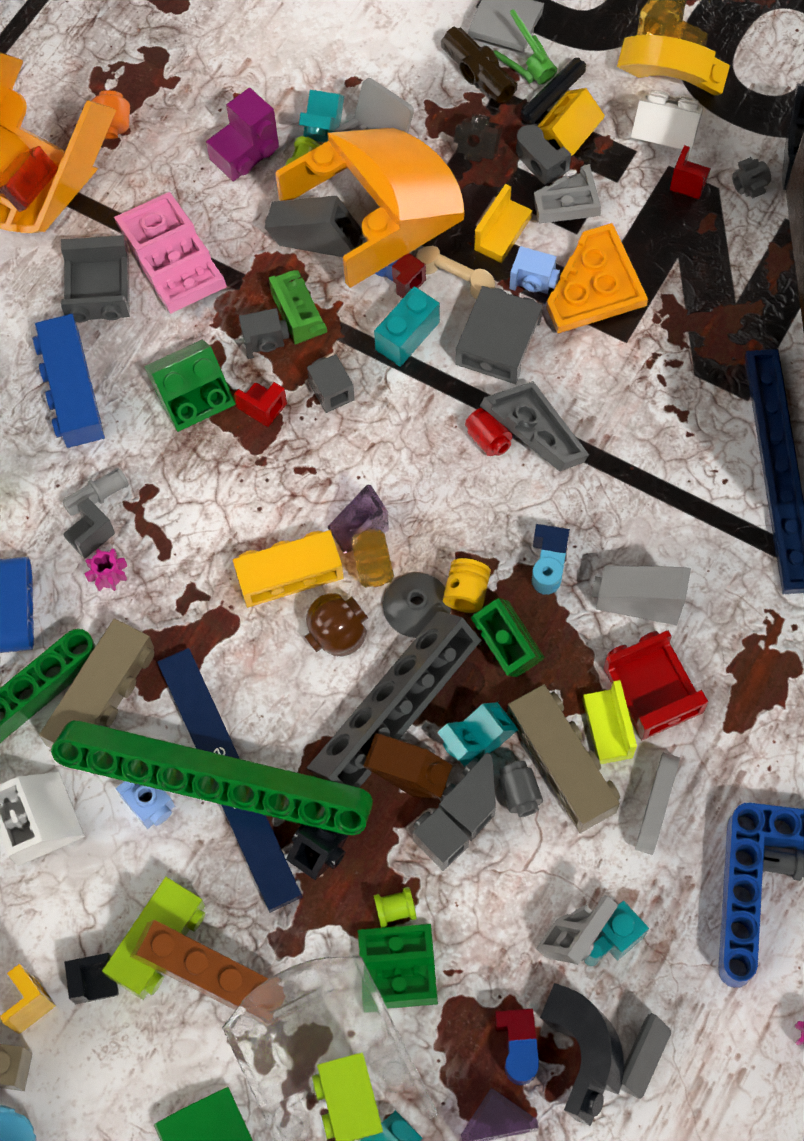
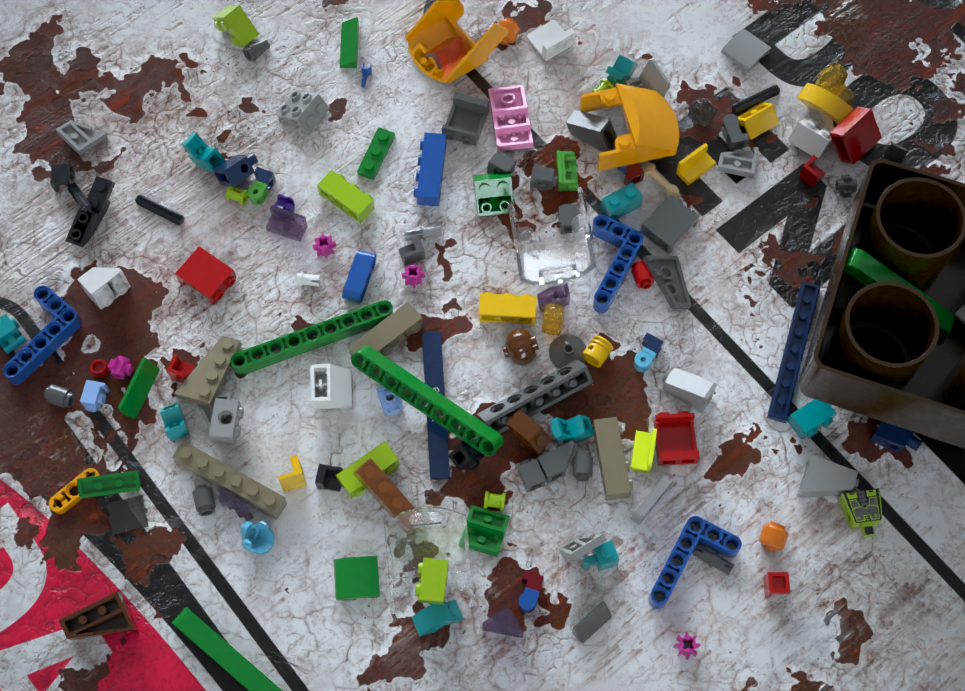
camera: 20 degrees right, 0 degrees up
magenta brick [206,87,279,182] -> none
red panel [234,382,287,427] -> none
dark brown piece [441,26,518,104] -> none
green brick [471,598,545,677] -> none
bright green plant [493,9,557,85] -> none
light blue brick [509,246,560,294] -> none
black arch [540,983,624,1126] -> none
light orange plate [546,223,648,334] -> none
none -> dark grey panel [487,150,516,174]
none -> clear windscreen [508,187,596,287]
none -> white bracket [527,20,575,61]
none -> blue beam [592,215,643,313]
none -> red brick [830,106,882,164]

